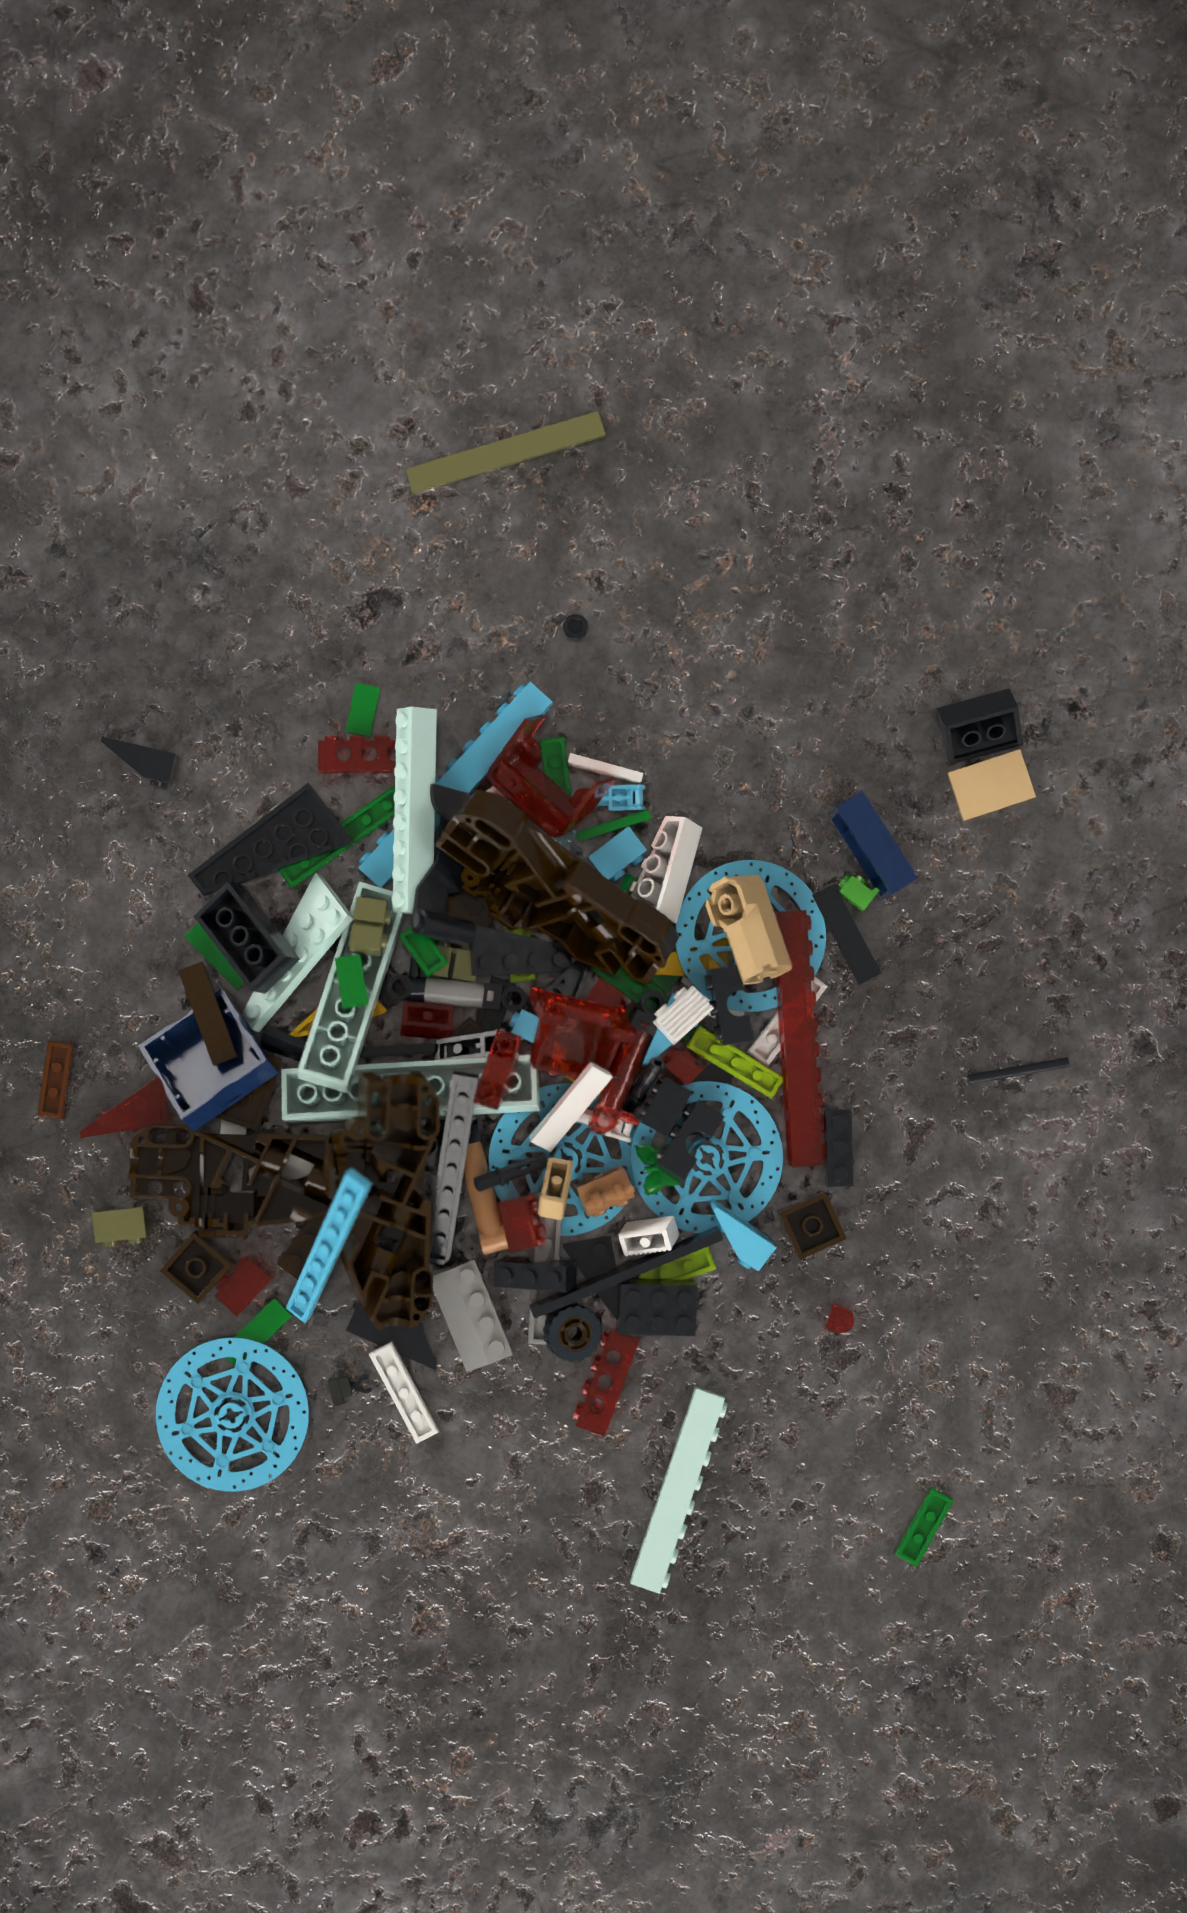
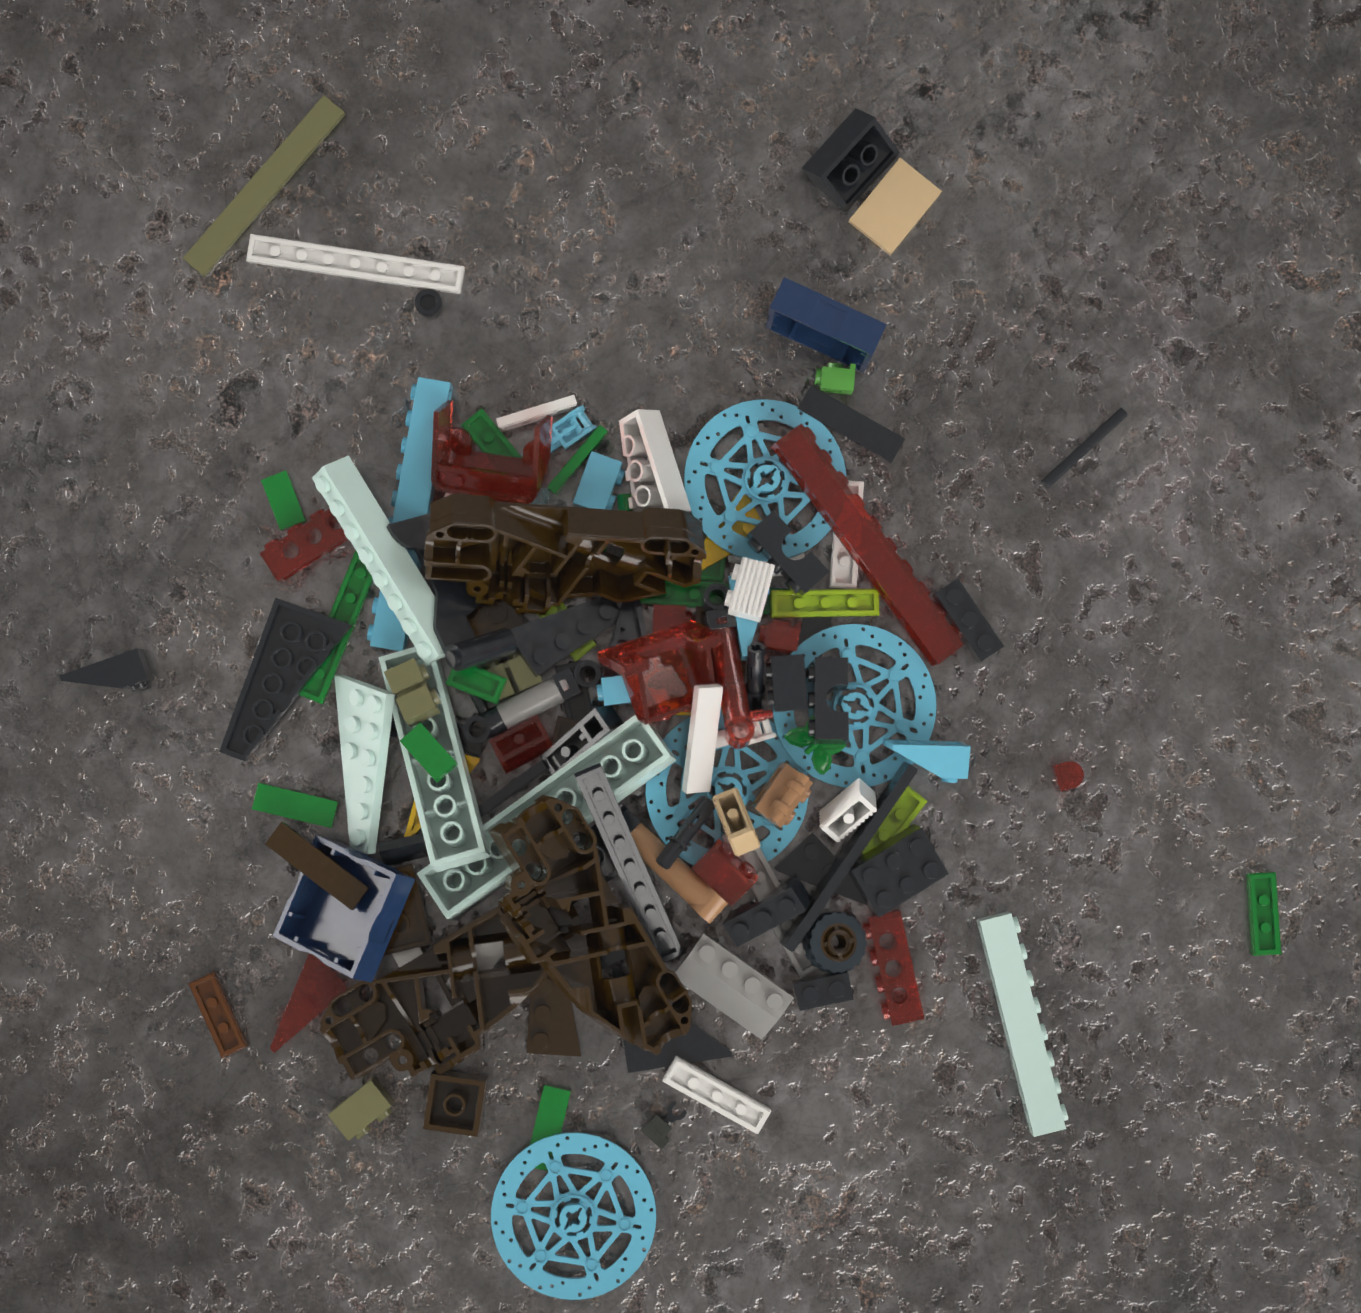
camera: 30 degrees left, 0 degrees up
black brick [194,882,300,994] -> none
clear red brick [215,1257,274,1317] -> none
medium azure tile [286,1168,372,1323] -> none
clear red slope [473,1029,522,1111] -> none
tan brick [706,875,792,985] -> none
dark brown brick [777,1191,847,1260] -> none
none -> white tile [246,234,465,295]
none -> black brick [792,971,854,1011]

